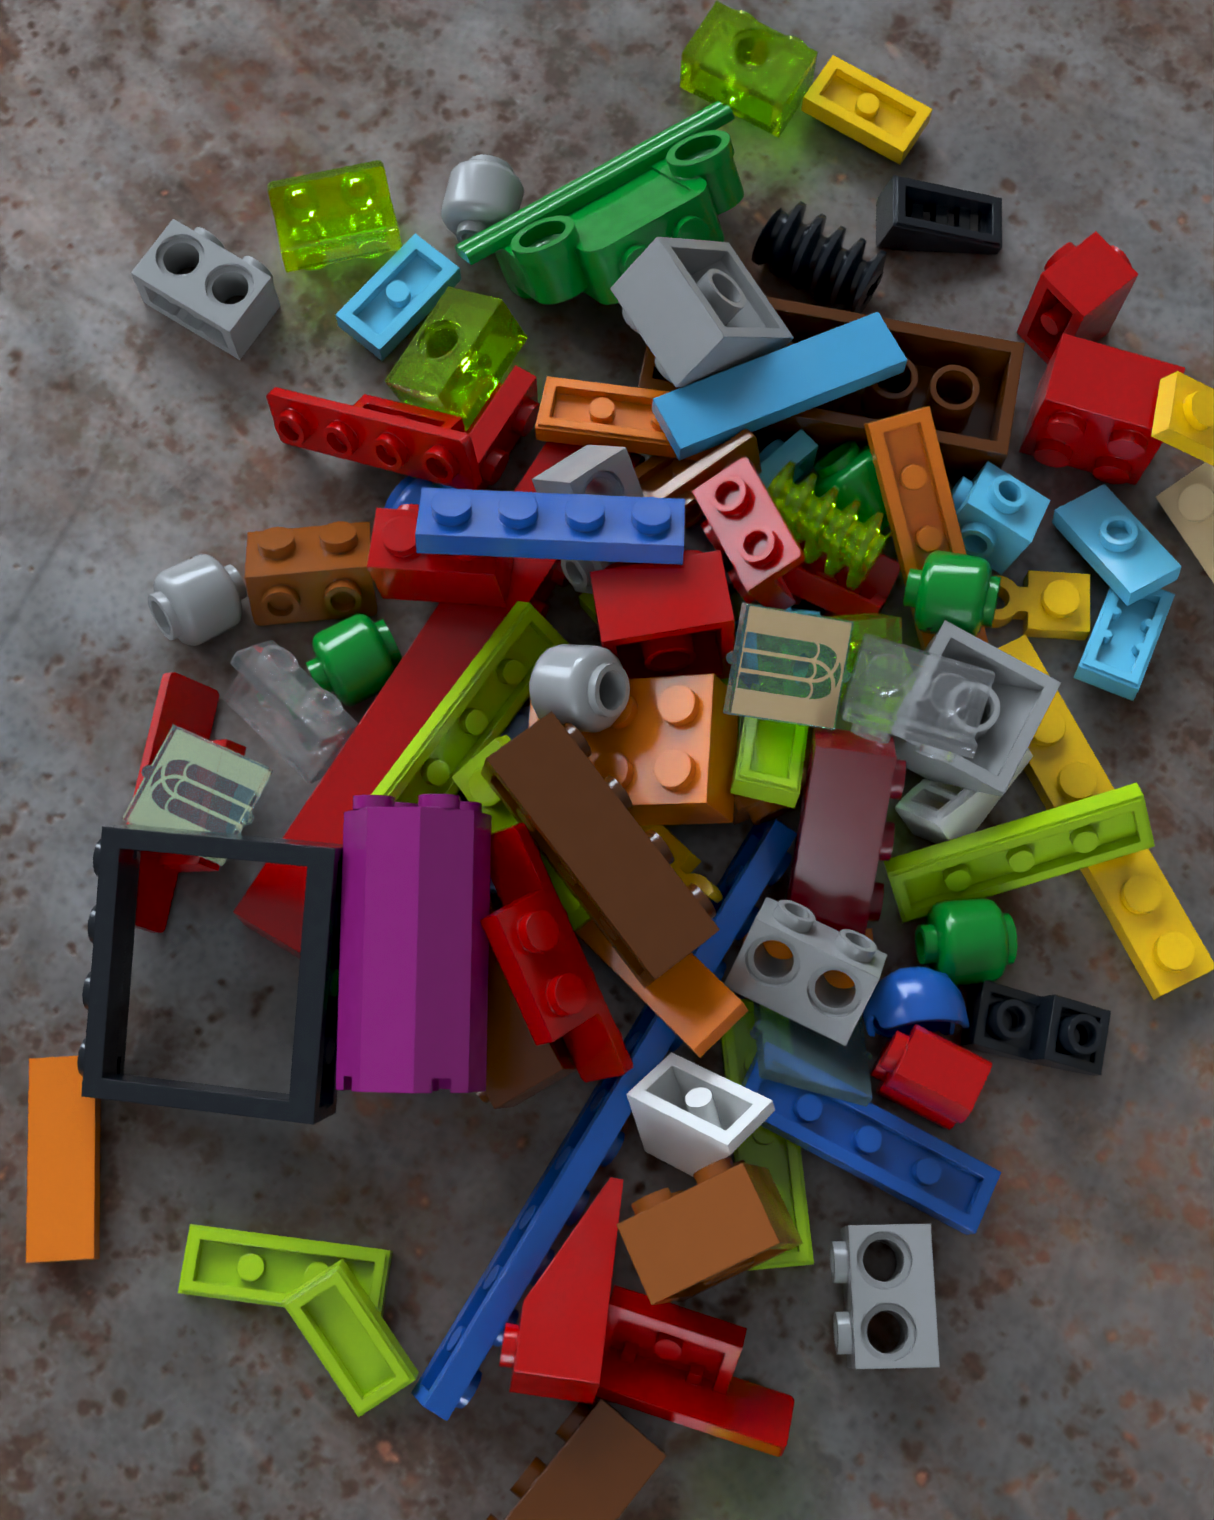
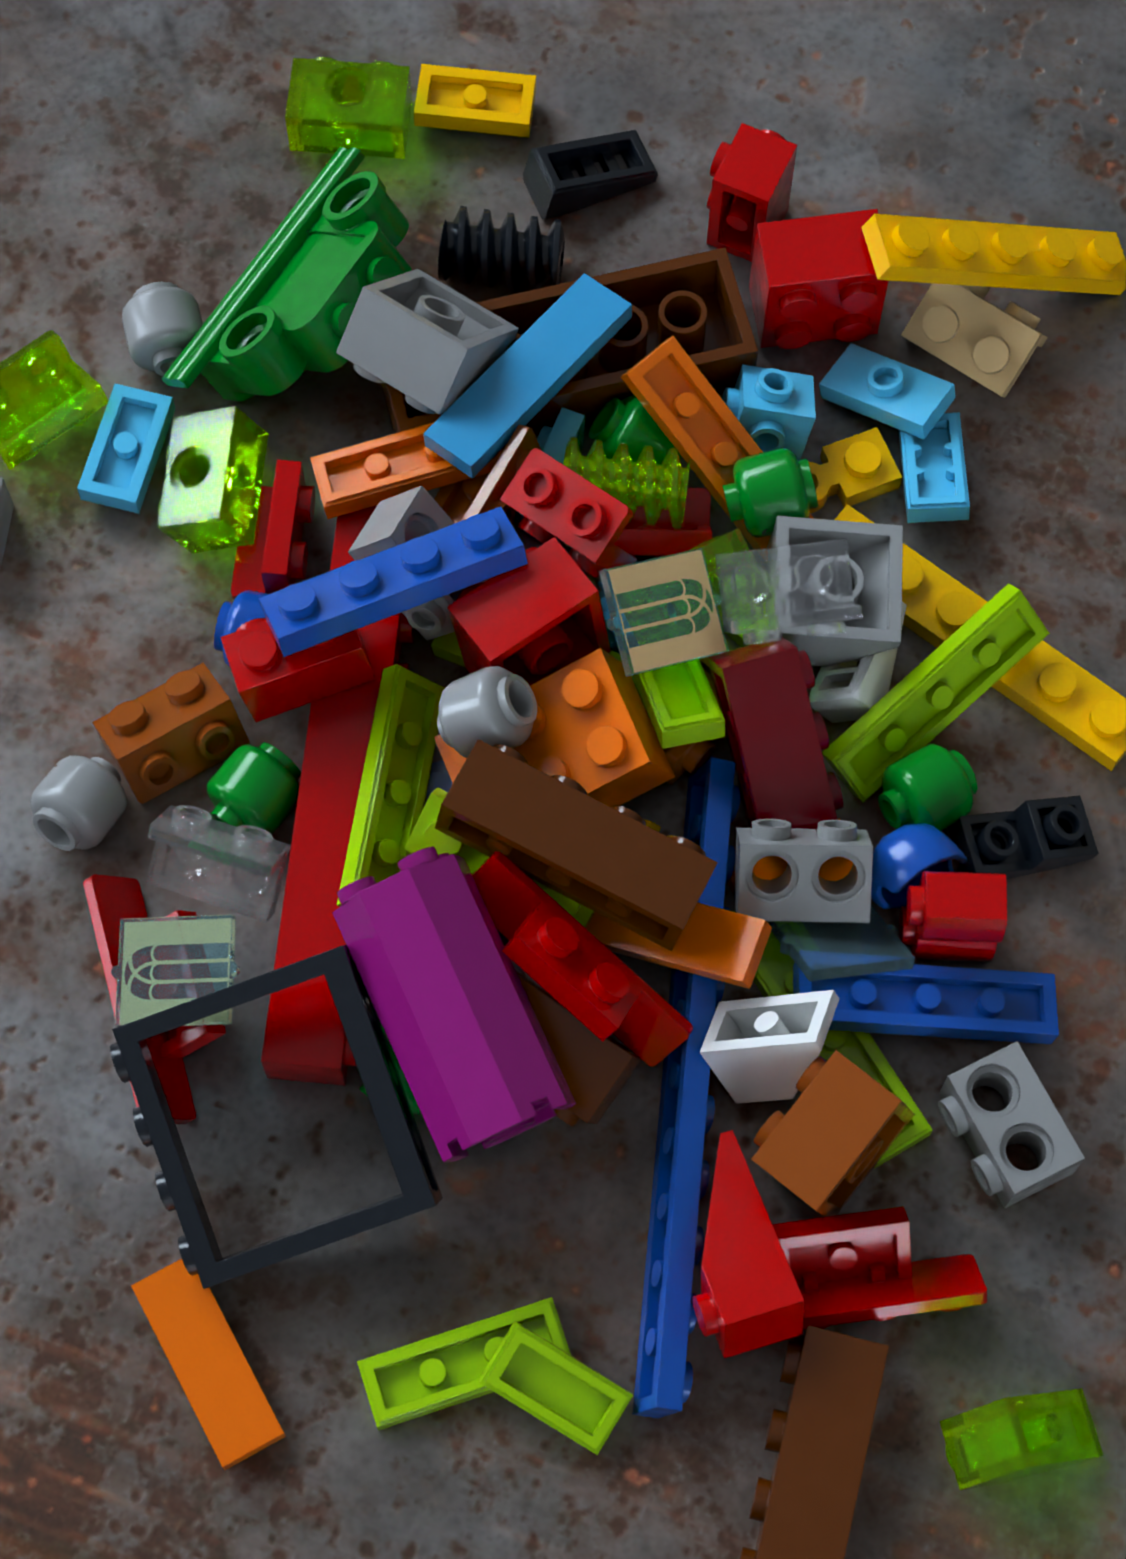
camera: 25 degrees left, 5 degrees down
red bracket [266,387,482,490] -> none

